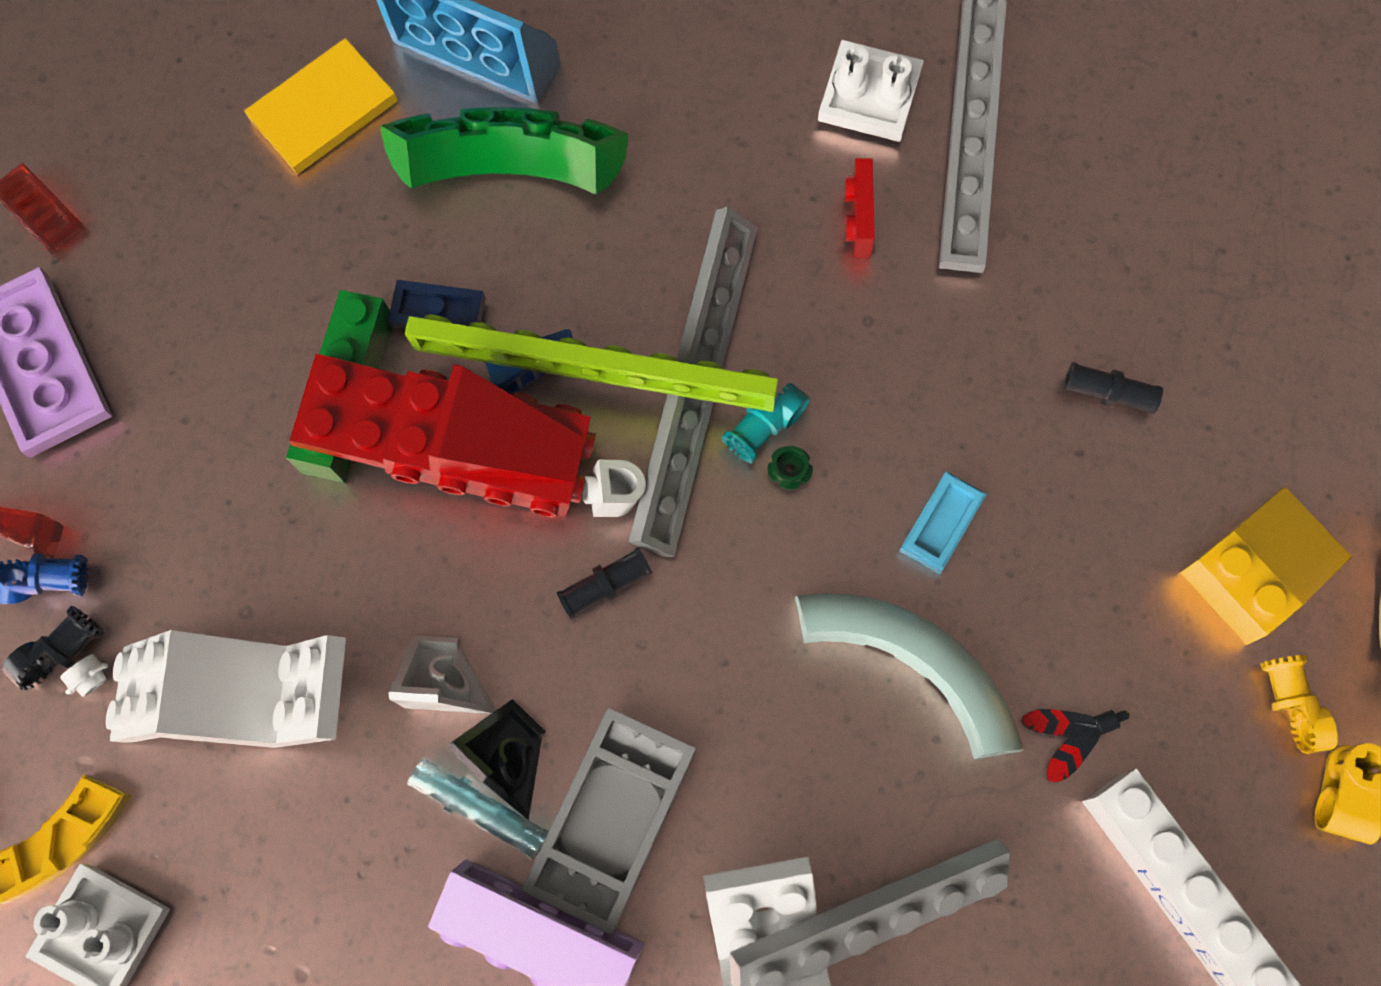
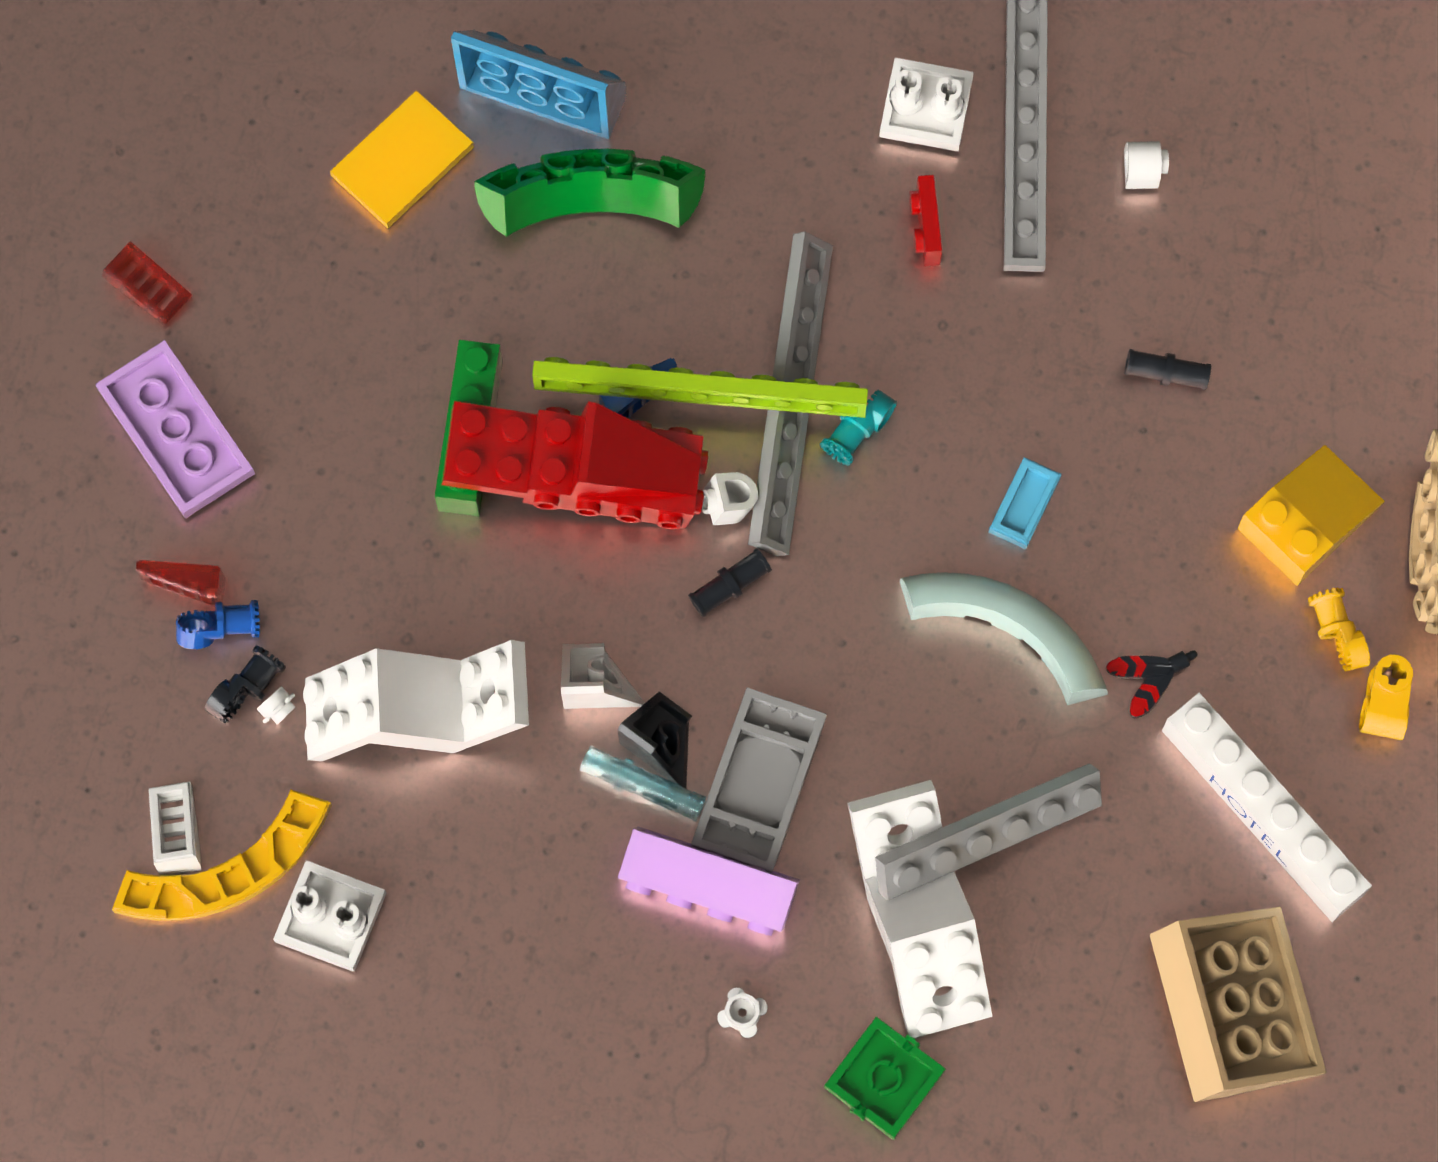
camera: 10 degrees left, 0 degrees up
dark blue plate [388,280,486,329] -> none
dark green plate [767,446,813,490] -> none
none -> white plate [1124,141,1169,189]

